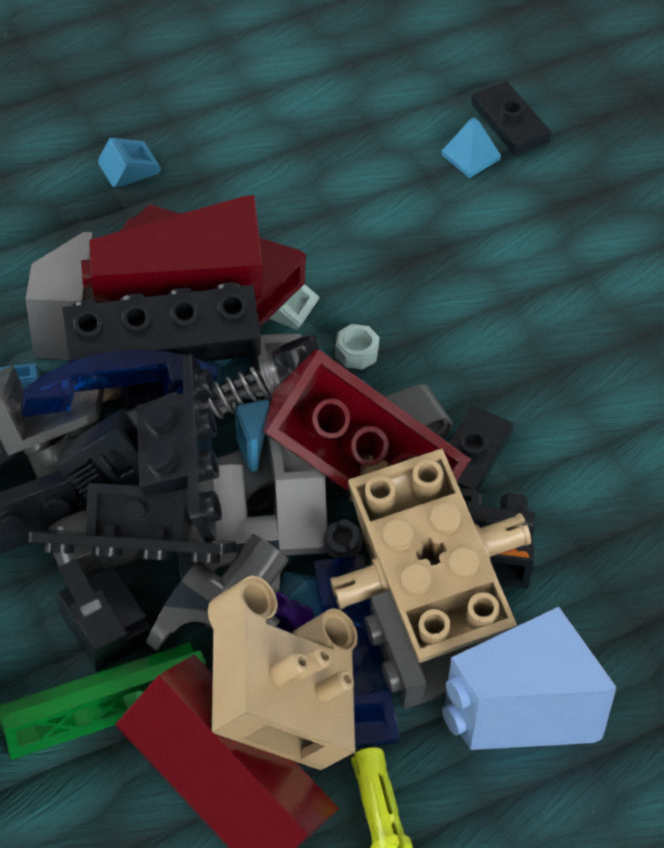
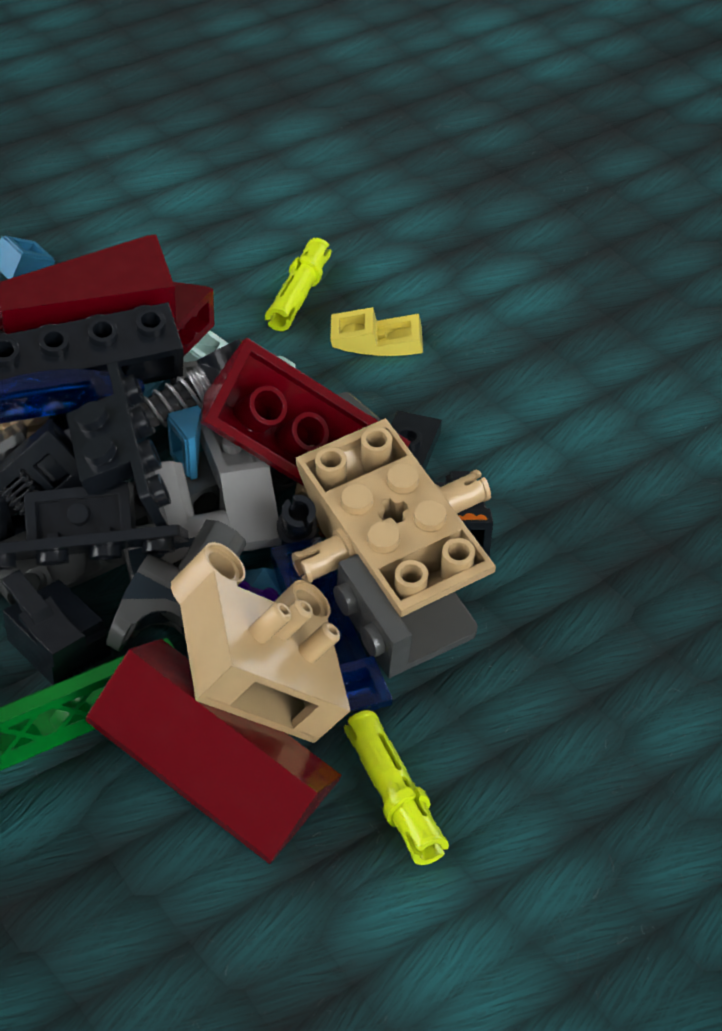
camera: 10 degrees left, 10 degrees down
dark azure slope [441,117,501,179] -> none
light blue slope [442,607,617,750] -> none
black plate [471,81,551,156] -> none
none -> neon yellow pin [265,238,332,331]
none -> light yellow slope [330,307,423,356]

